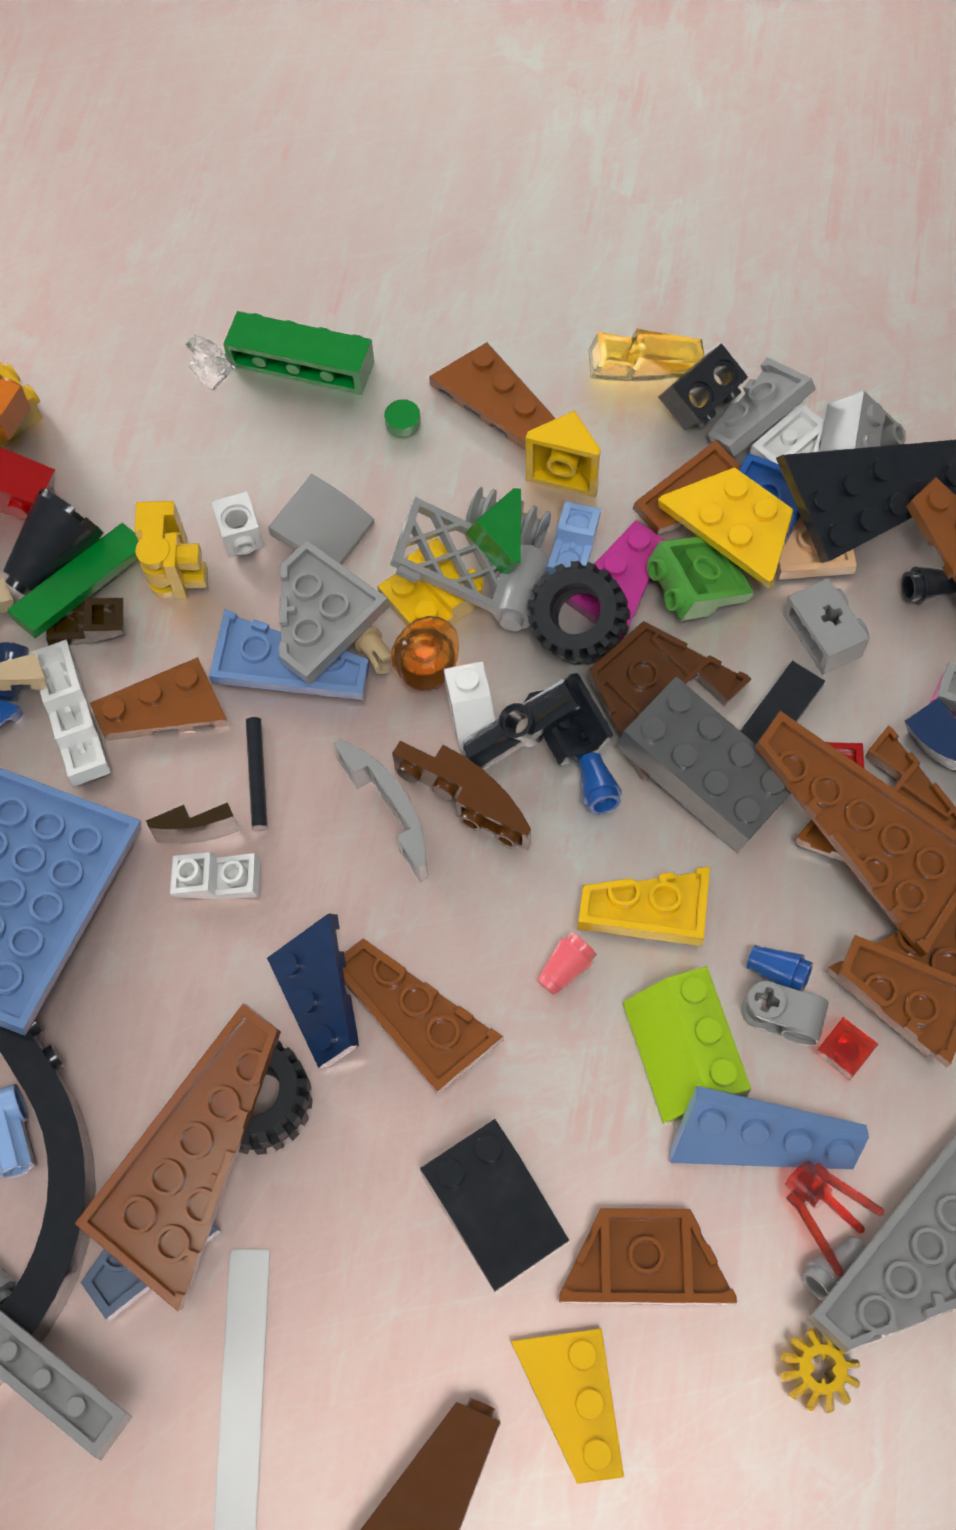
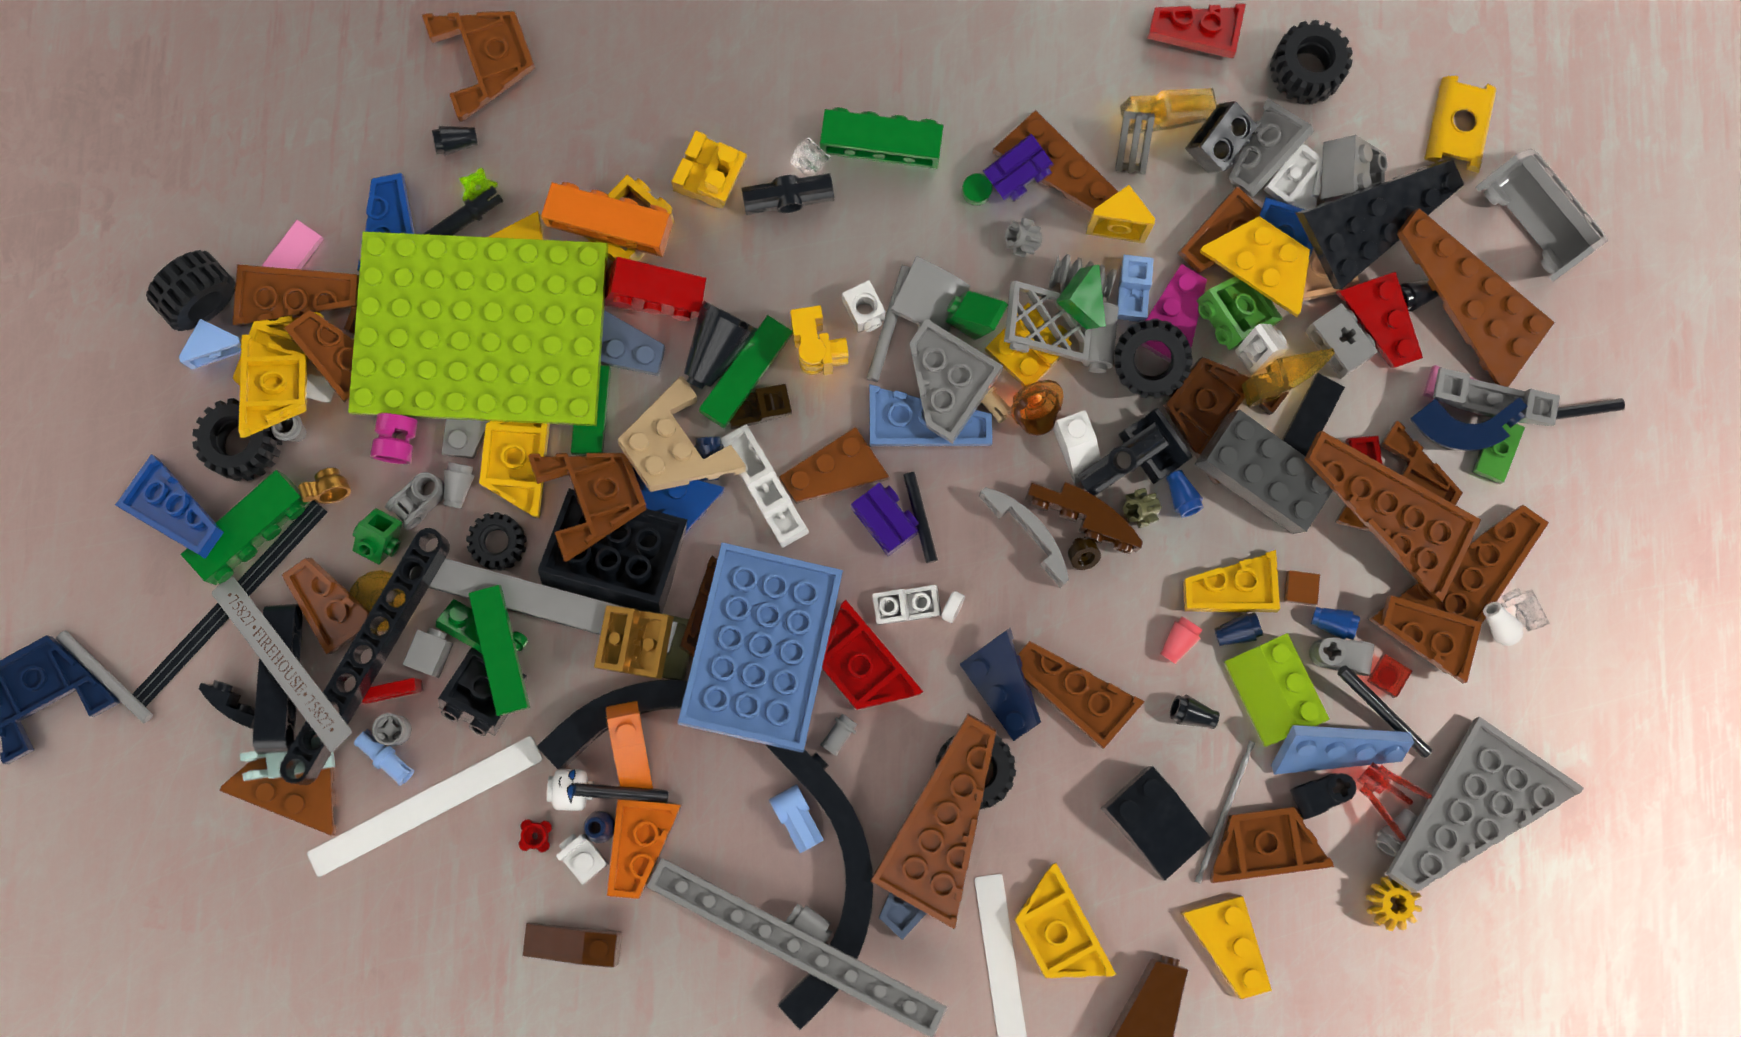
camera: 15 degrees left, 15 degrees up
dark brown slope [146,802,240,844] -> none
none -> yellow hips [671,130,747,208]
none -> black piece [741,173,834,215]
none -> light grey pin [820,714,858,756]
none -> red wing [822,600,923,710]
none -> dark purple brick [851,483,919,556]
none -> light grey bar [867,265,911,382]
none -> white tile [941,591,965,624]
none -> green slope [945,291,1009,340]
none -> dark purple brick [983,134,1054,202]
none -> light grey gear [1005,218,1042,257]
none -> yellow wing [1014,863,1116,978]
none -> dark brown tile [1068,538,1101,570]
none -> dark grey tile [1115,111,1155,174]
none -> olive gear [1122,488,1162,528]
none -> red wing [1147,3,1246,59]
none -> black cone [1170,694,1220,729]
none -> light grey piece [1195,741,1255,884]
none -> dark blue cone [1214,612,1263,646]
none -> white slope [1235,324,1288,375]
none -> clear yellow slope [1242,348,1335,407]
none -> black tyre [1270,20,1353,105]
none -> dark orange tile [1284,570,1320,606]
none -> black piece [1290,773,1356,820]
none -> red wing [1336,272,1423,368]
none -> black bar [1337,665,1432,758]

